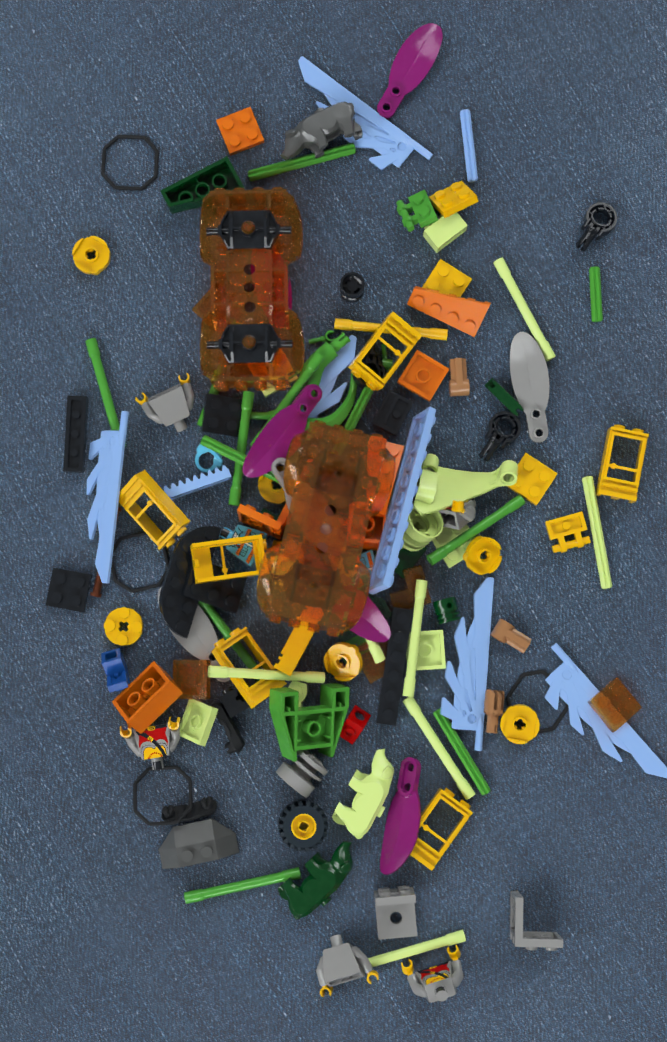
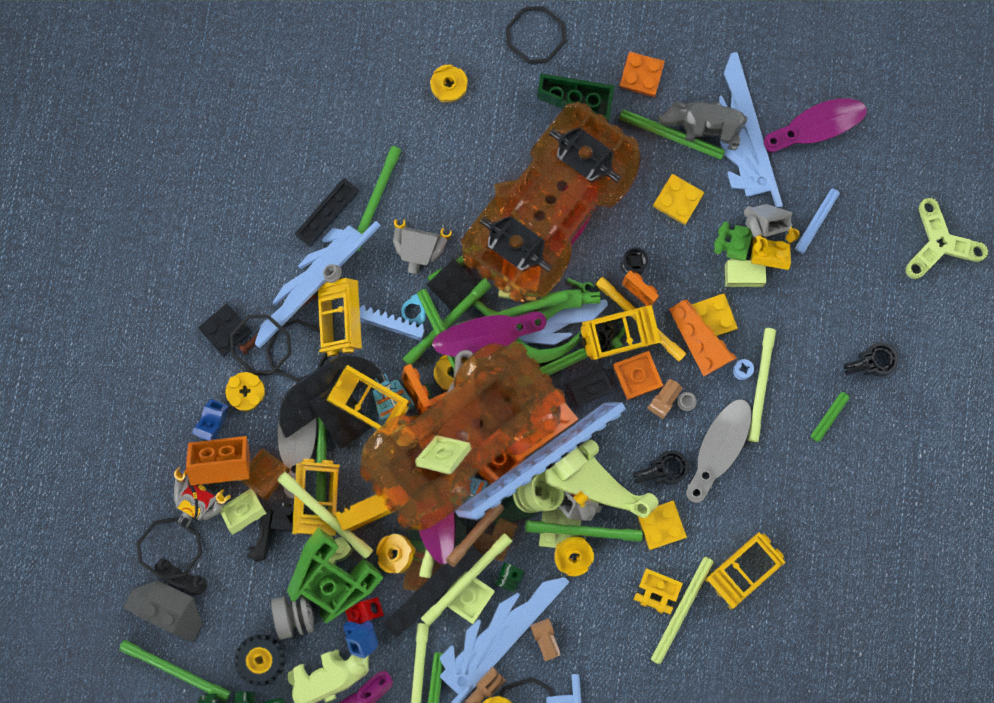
camera: 35 degrees right, 5 degrees down
dark green piece [484,378,524,416] -> none
none -> black piece [230,314,292,374]
none -> light grey plate [323,264,342,283]
none -> blue brick [343,621,378,659]
none -> yellowish green plate [416,435,471,474]
none -> medium nougat piece [445,504,504,567]
none -> orange plate [622,270,659,307]
none -> yellow plate [653,174,705,225]
none -> light grey plate [677,392,697,411]
none -> light blue wheel [733,359,754,380]
none -> light grey torso [744,204,800,252]
none -> yellowish green piece [906,198,988,279]

